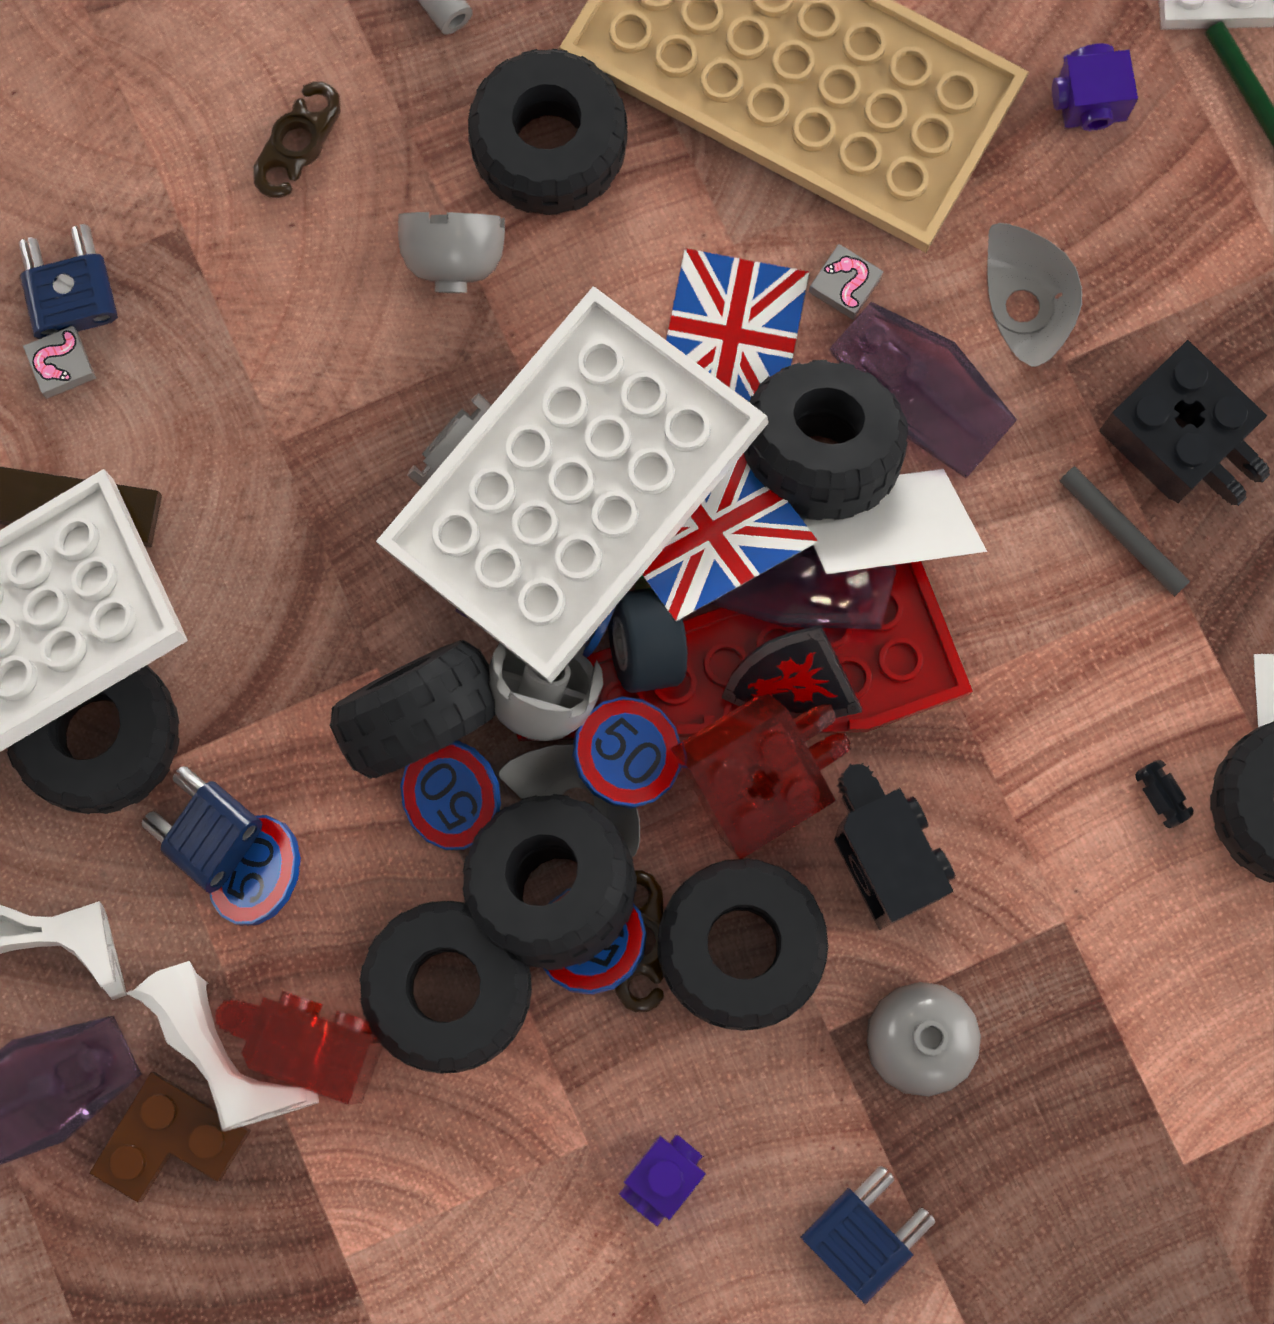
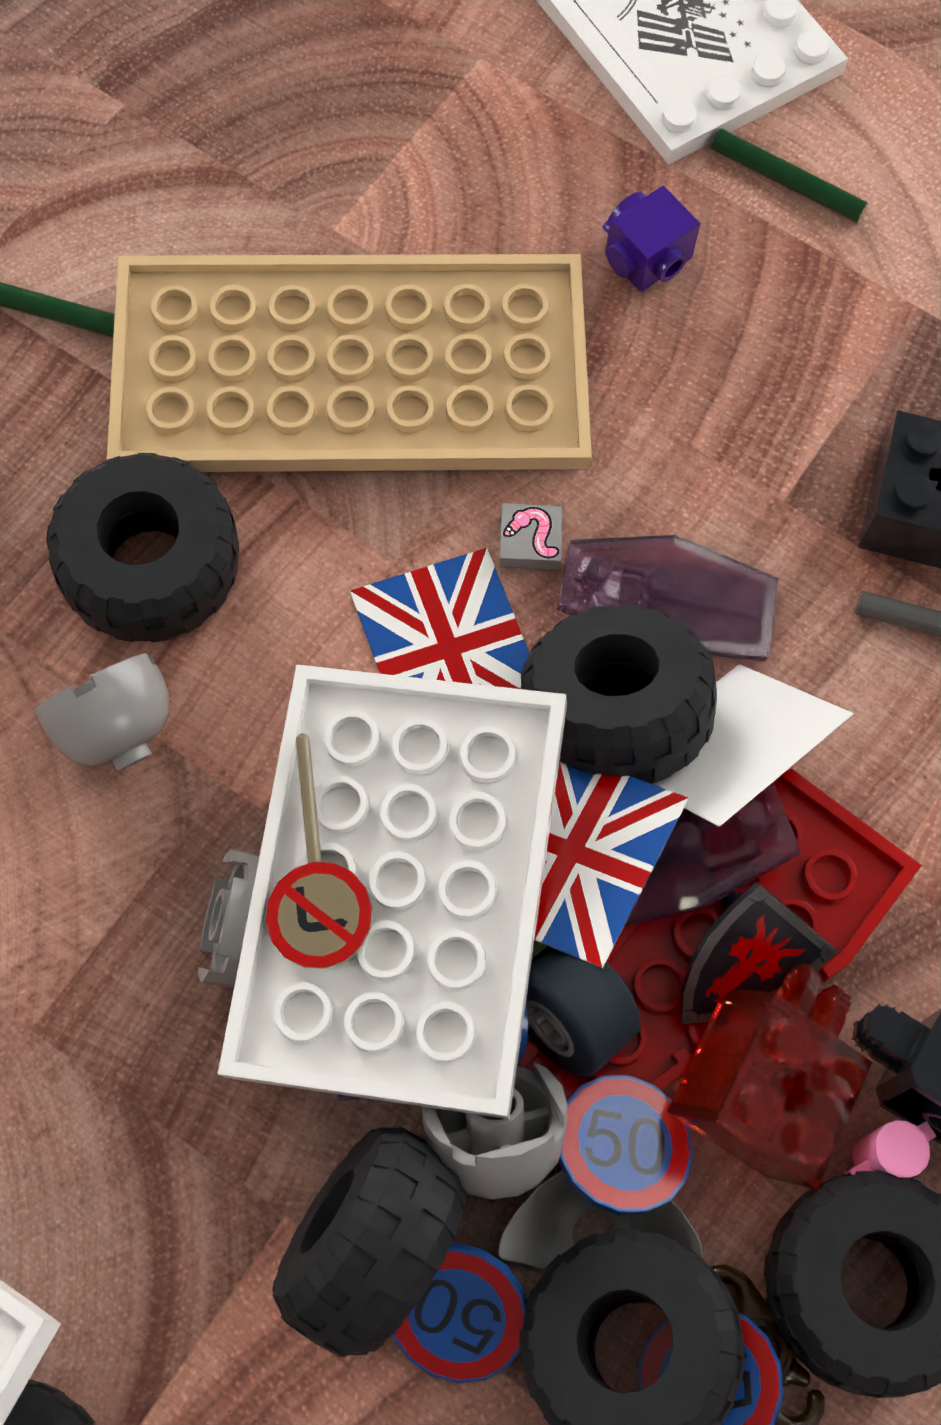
camera: 35 degrees left, 10 degrees down
light grey piece [987,223,1082,367] -> none
none -> piece [266,733,373,969]
none -> bright pink piece [844,1120,936,1178]

